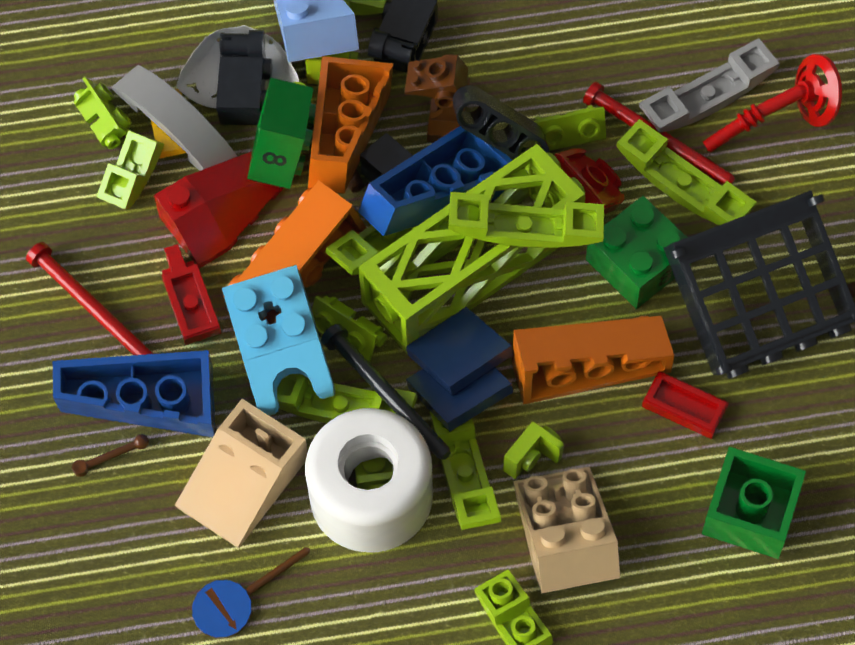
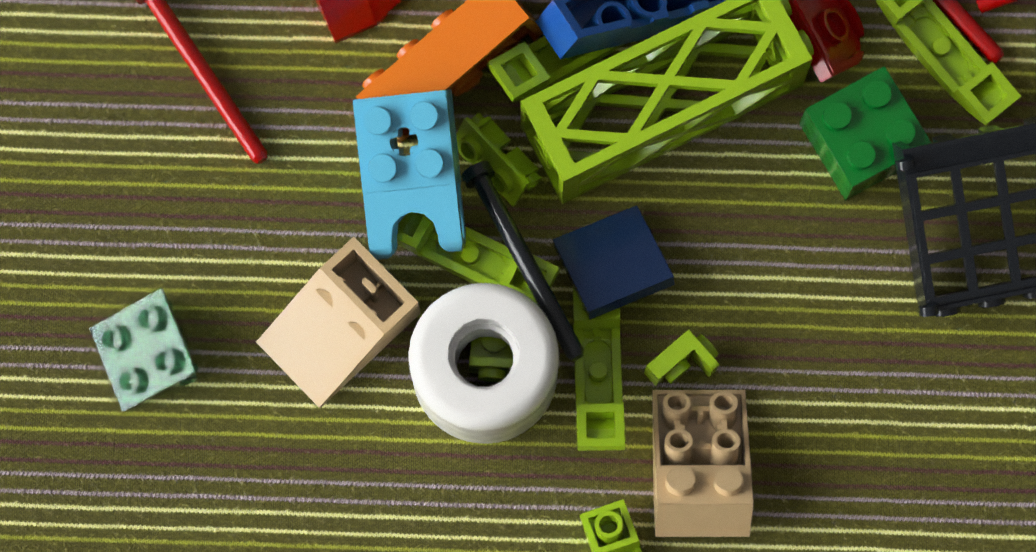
camera: 10 degrees right, 15 degrees up
blue wedge [52,350,216,438] -> none
reddish brown hinge [72,434,149,477] -> none
red hinge [161,244,221,345] -> none
blue piece [192,547,310,639] -> none
dark blue tile [406,307,513,396] -> none
lime slope [448,192,604,248] -> none
orange wedge [512,316,675,405] -> none
red tile [642,371,729,439] -> none
green brick [702,446,806,559] -> none
none -> clear green hinge [89,288,199,412]

